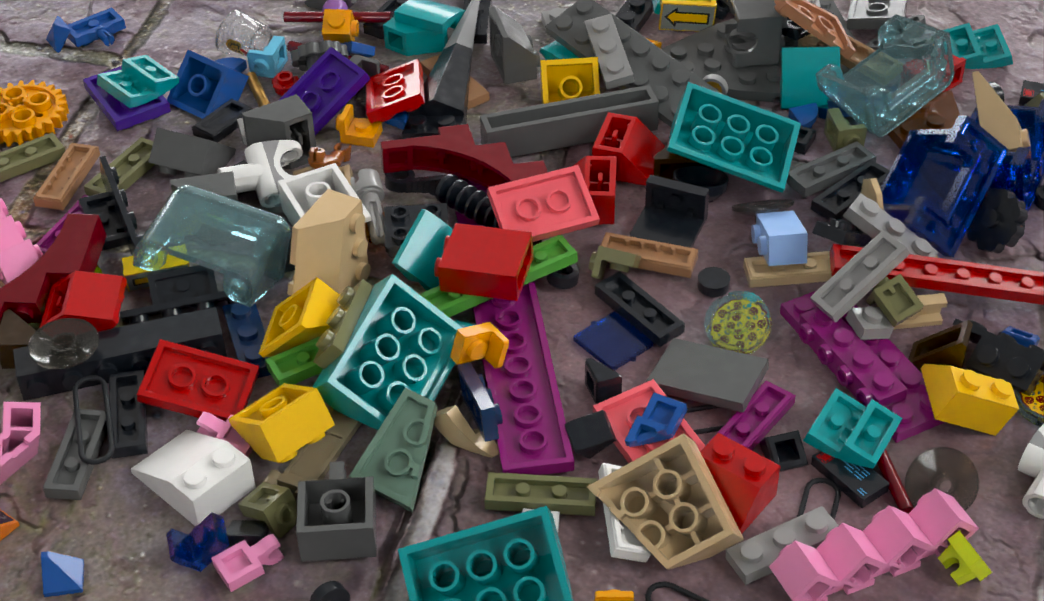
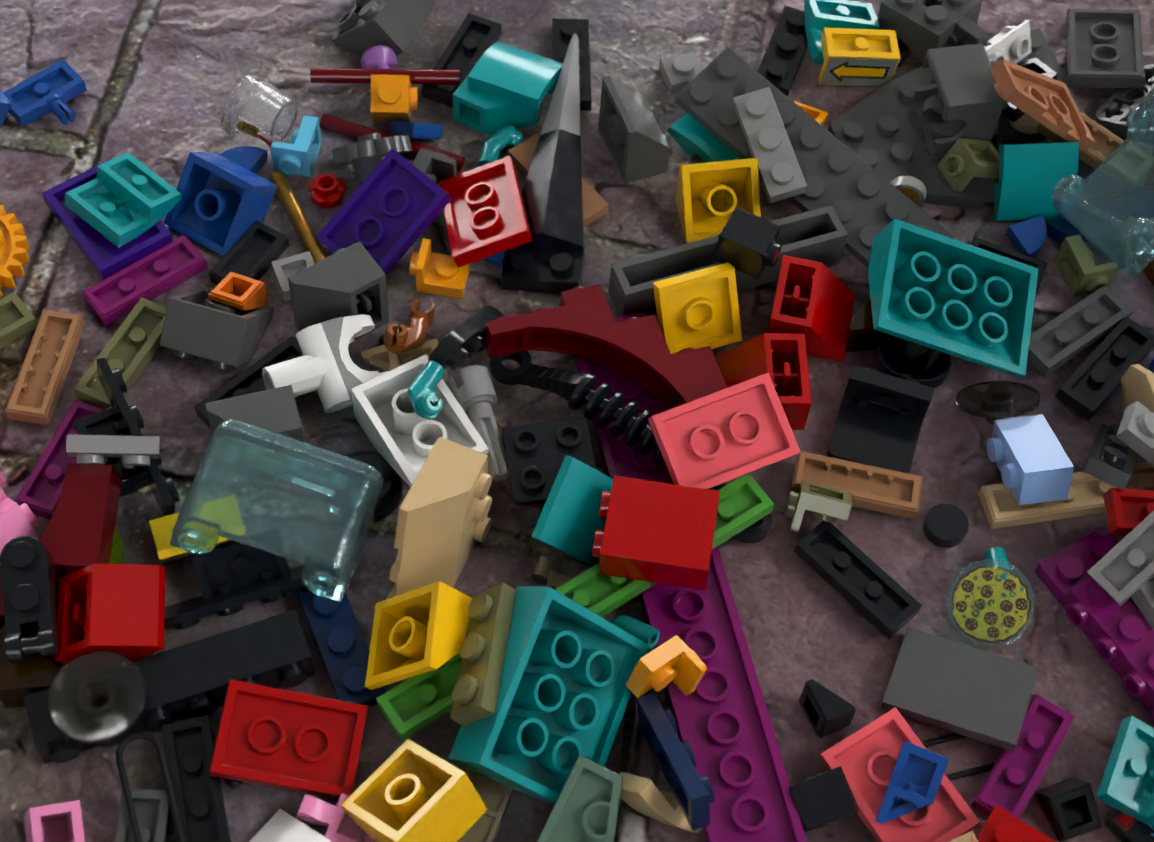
camera: 10 degrees left, 15 degrees up
clear blue piece [573,311,653,371] -> none
none -> black plate [0,536,60,664]
none -> light grey hinge [66,434,160,469]
none -> magenta tile [81,234,208,326]
none -> orange slope [208,272,268,310]
none -> teal arm [408,360,446,419]
none -> black plate [428,306,504,371]
none -> teal arm [477,125,523,167]
none -> yellow plate [653,262,742,354]
none -> black brick [714,207,782,279]
none -> olive bracket [938,138,999,191]

